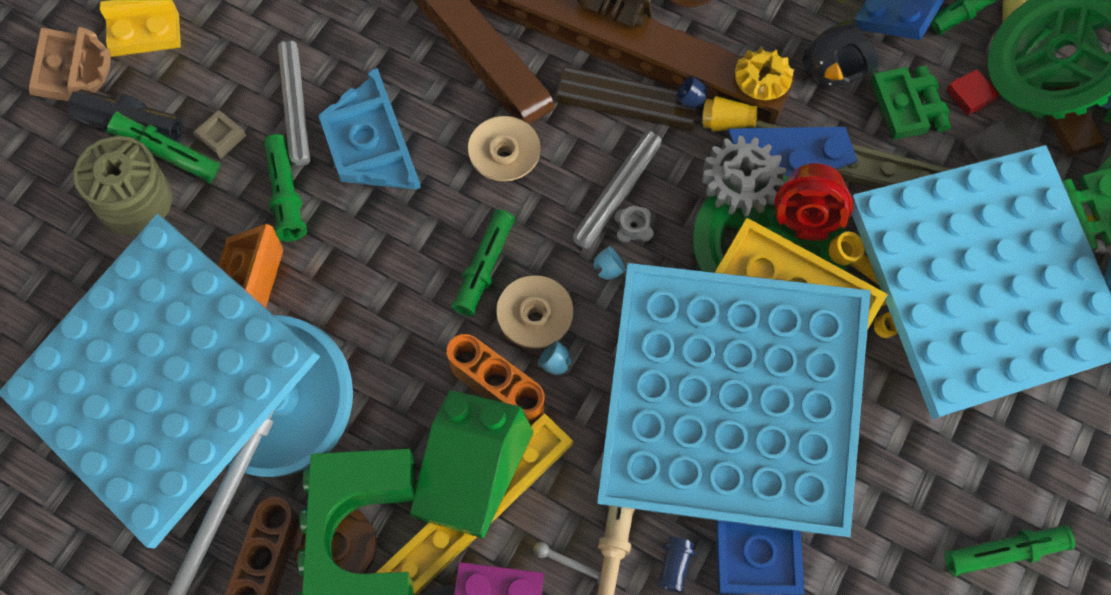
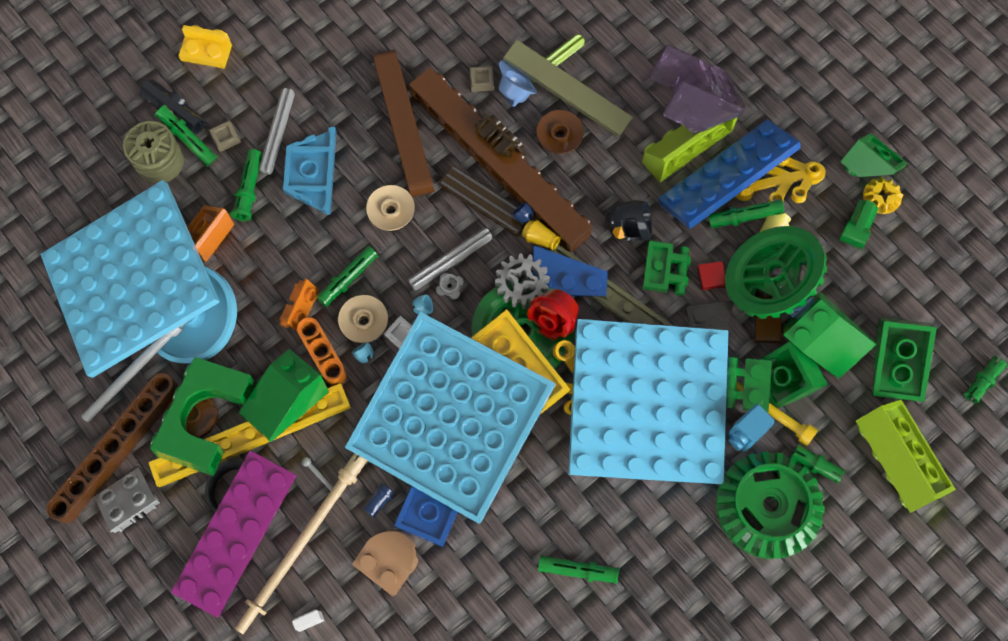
camera: 25 degrees right, 5 degrees up
medium nougat slope [29,27,111,101] -> none
yellow gear [735,46,794,100] -> none
none -> orange hinge [279,279,319,332]
none -> white tile [384,316,412,349]

